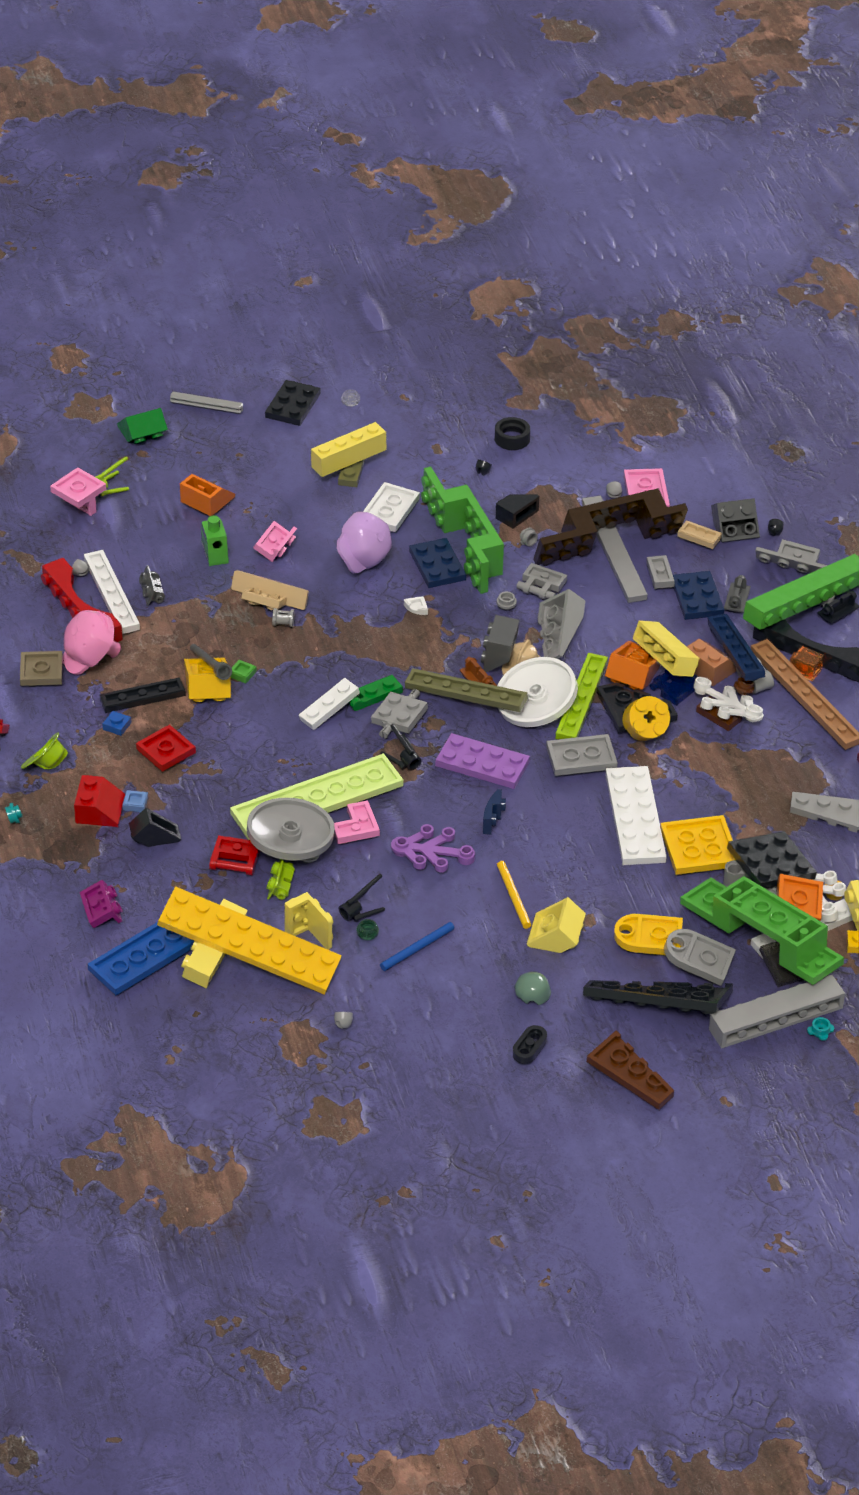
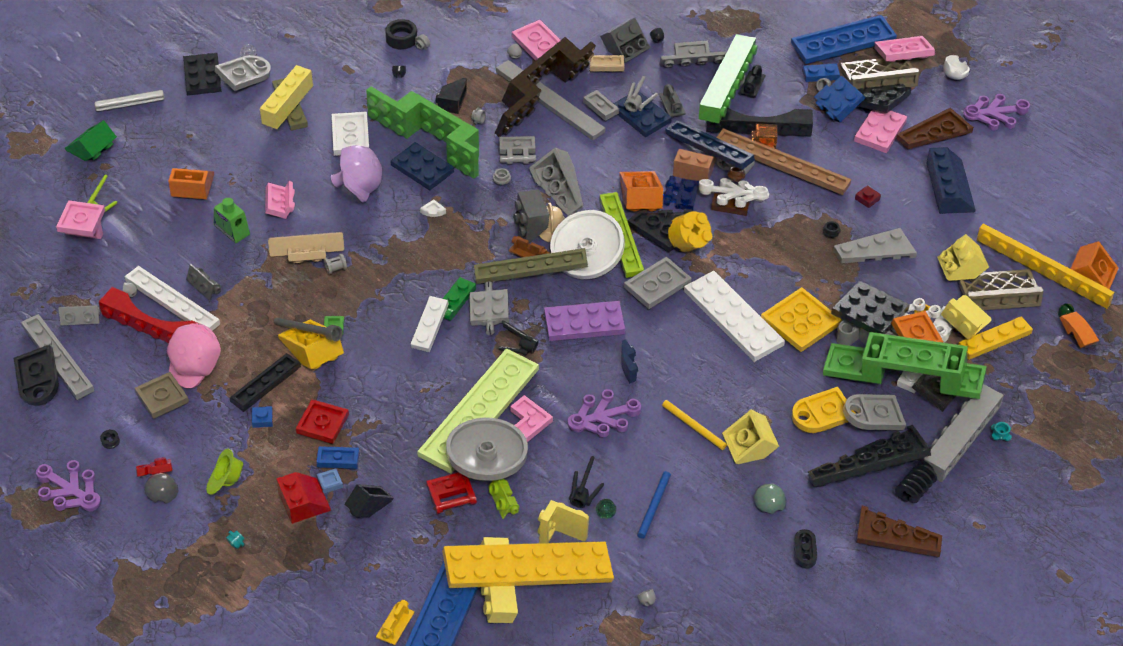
camera: 30 degrees left, 5 degrees up
magenta bracket [80,880,123,928] -> none
light yellow brick [632,620,699,677] -> none
none -> light grey hinge [59,305,100,325]
none -> light grey plate [215,55,271,91]
none -> blue plate [316,446,359,469]
none -> yellow hinge [376,600,415,645]
none -> light grey plate [415,34,430,50]
none -> light grey plant [624,76,658,112]
none -> black plate [823,221,841,238]
none -> black piece [895,460,937,503]

